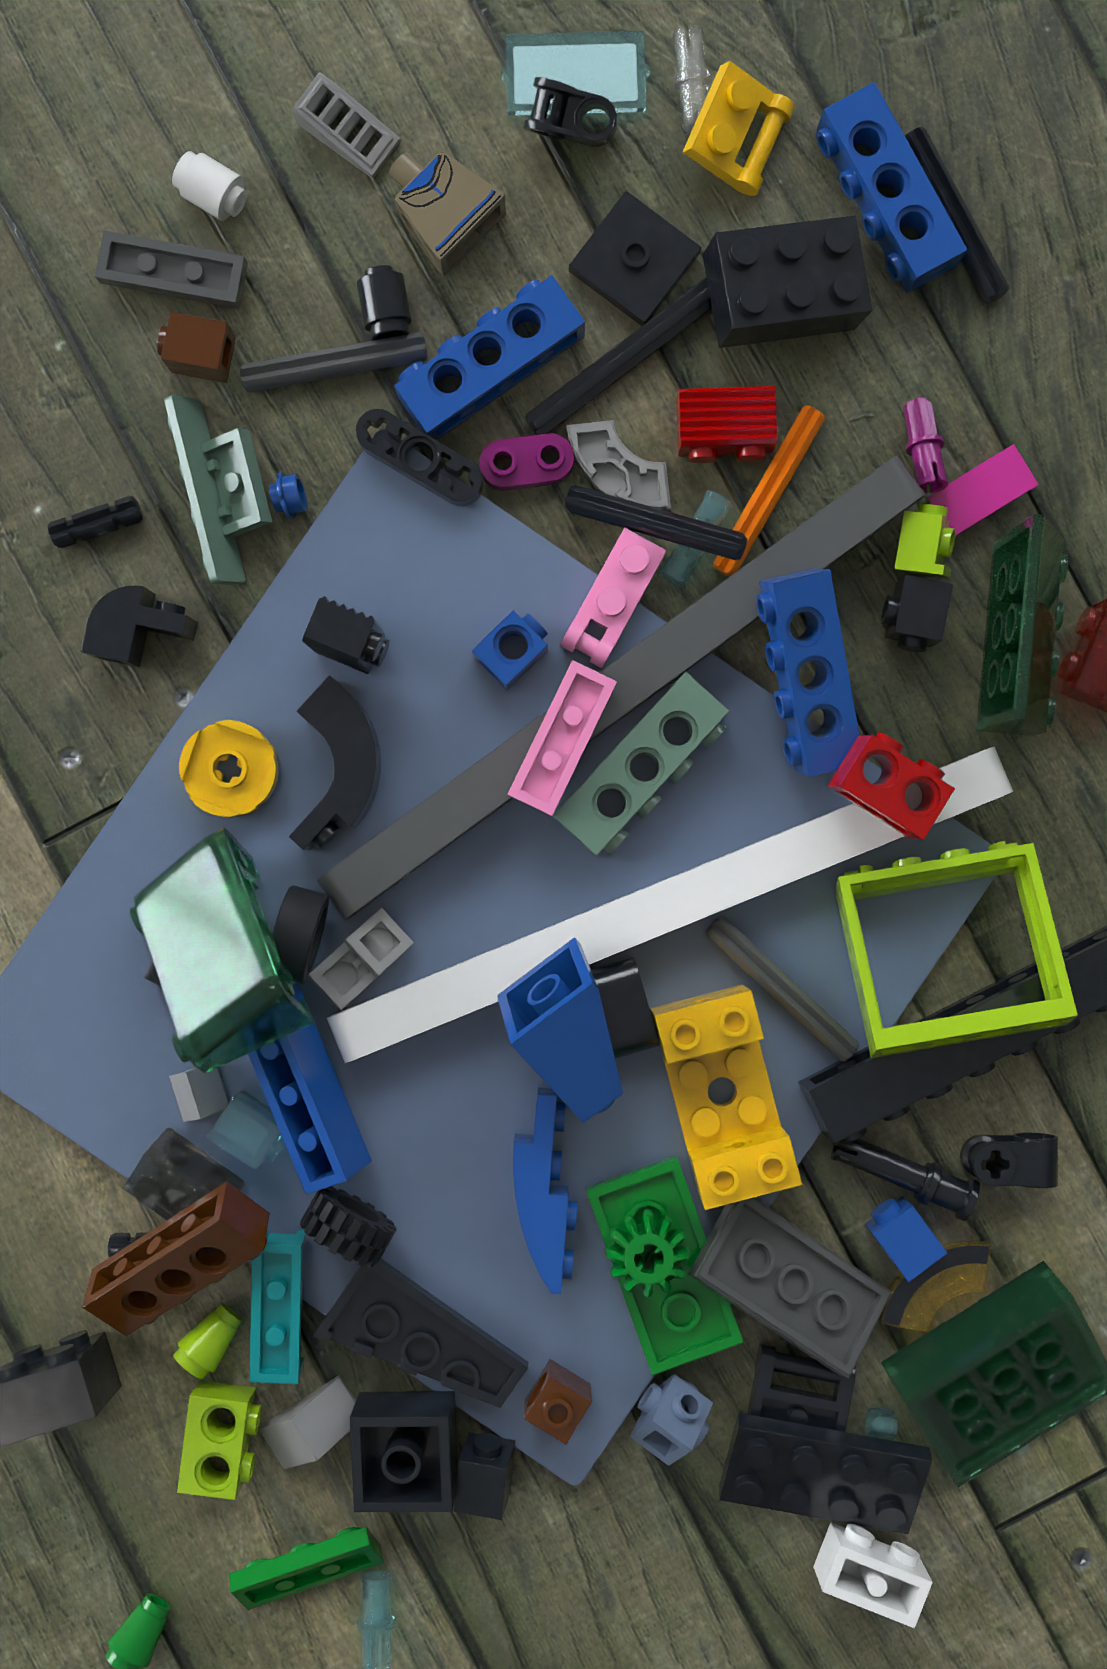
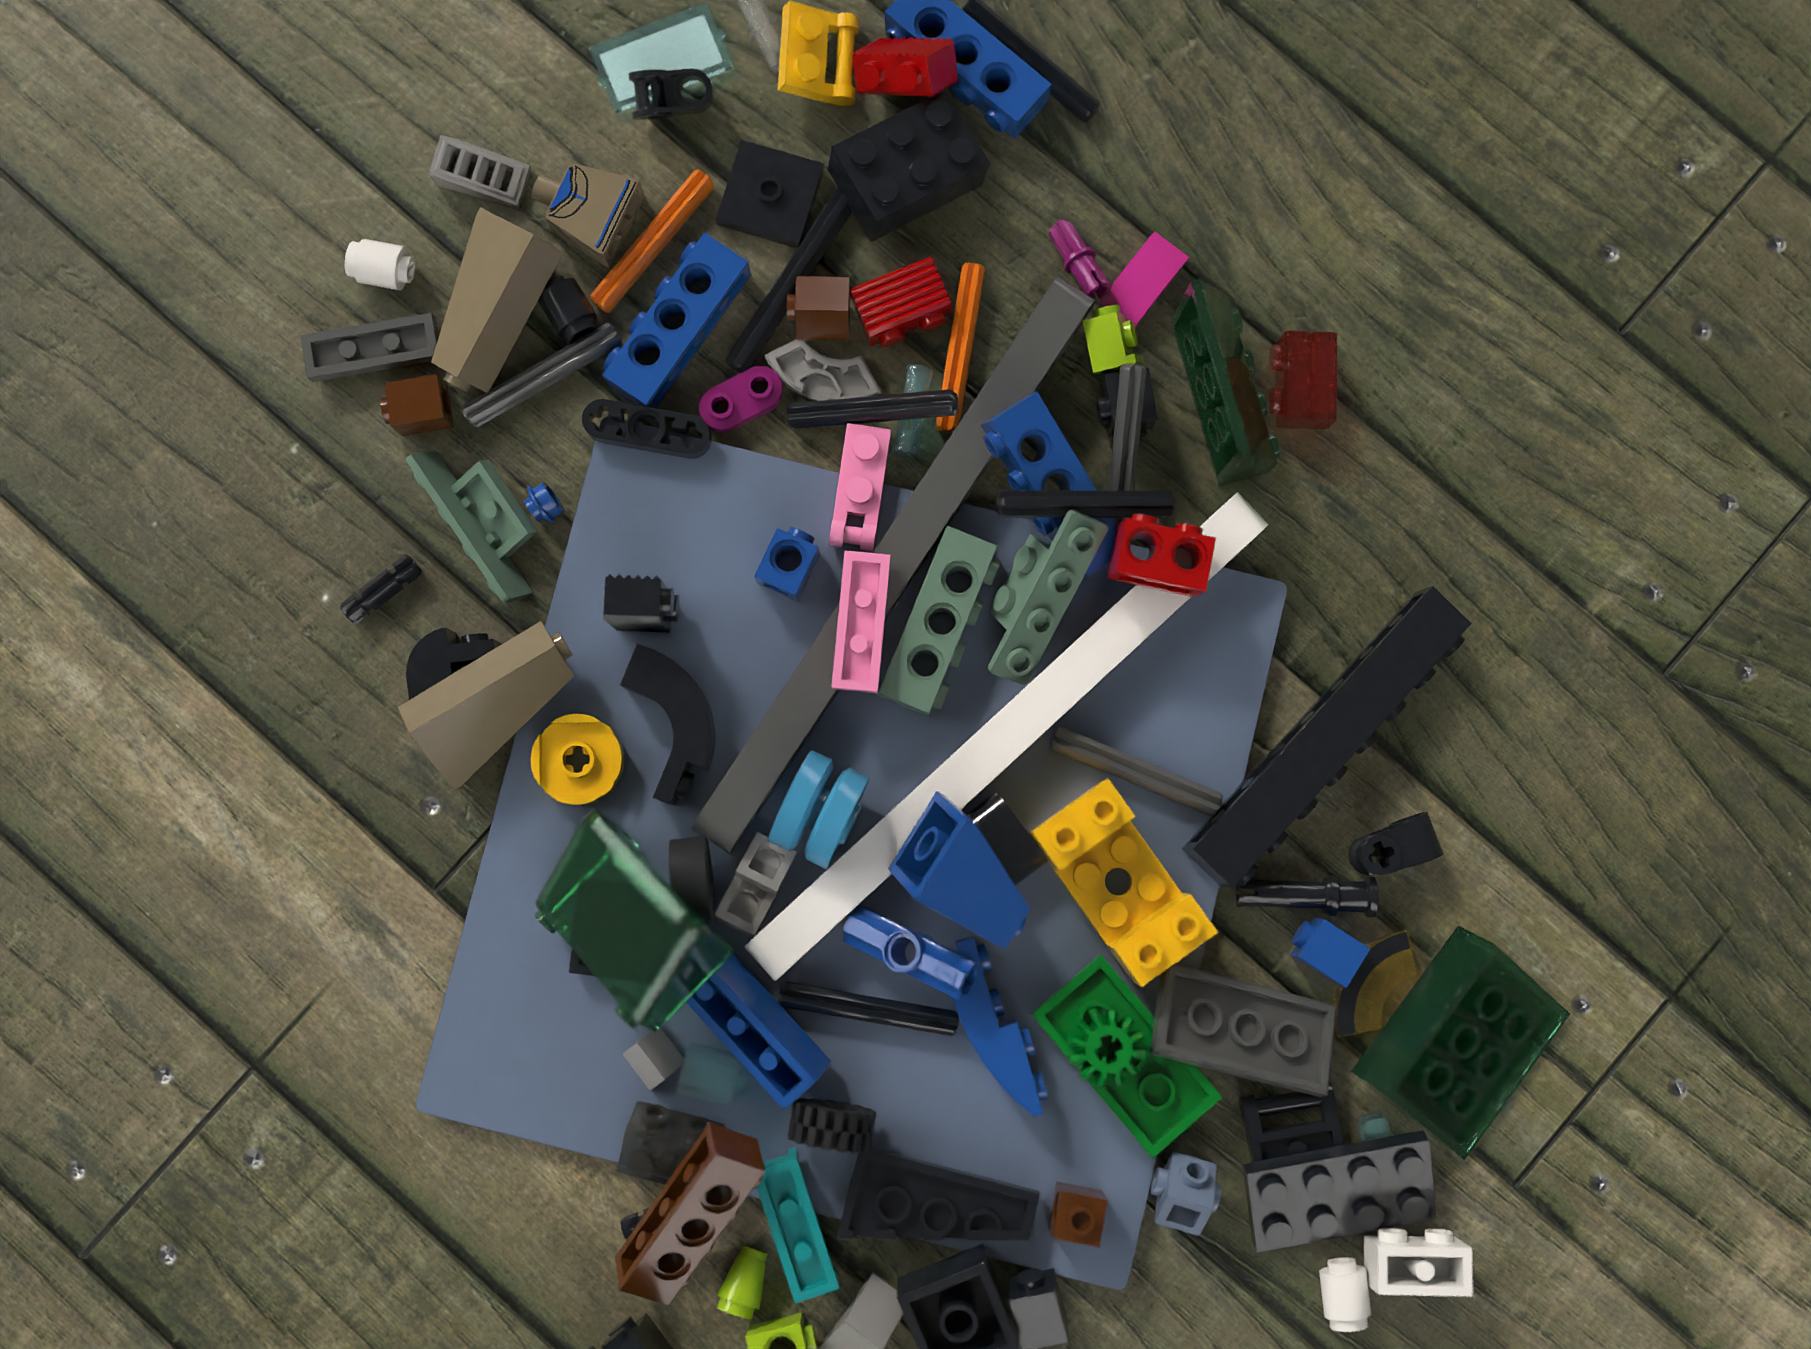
camera: 25 degrees left, 5 degrees down
lime window [835,841,1078,1058] -> none
none -> dark tan slope [398,621,575,790]
none -> dark tan slope [431,207,563,393]
none -> orange axle [590,169,714,313]
none -> dark azure wheel [768,750,870,870]
none -> black axle [778,982,959,1036]
none -> reddish brown brick [787,276,850,340]
none -> blue piece [842,905,980,1001]
none -> red brick [852,37,958,96]
none -> sand green bracket [988,510,1108,685]
none -> black axle [996,490,1175,518]
none -> dark grey axle [1108,363,1147,524]
none -> white brick [1319,1258,1371,1332]

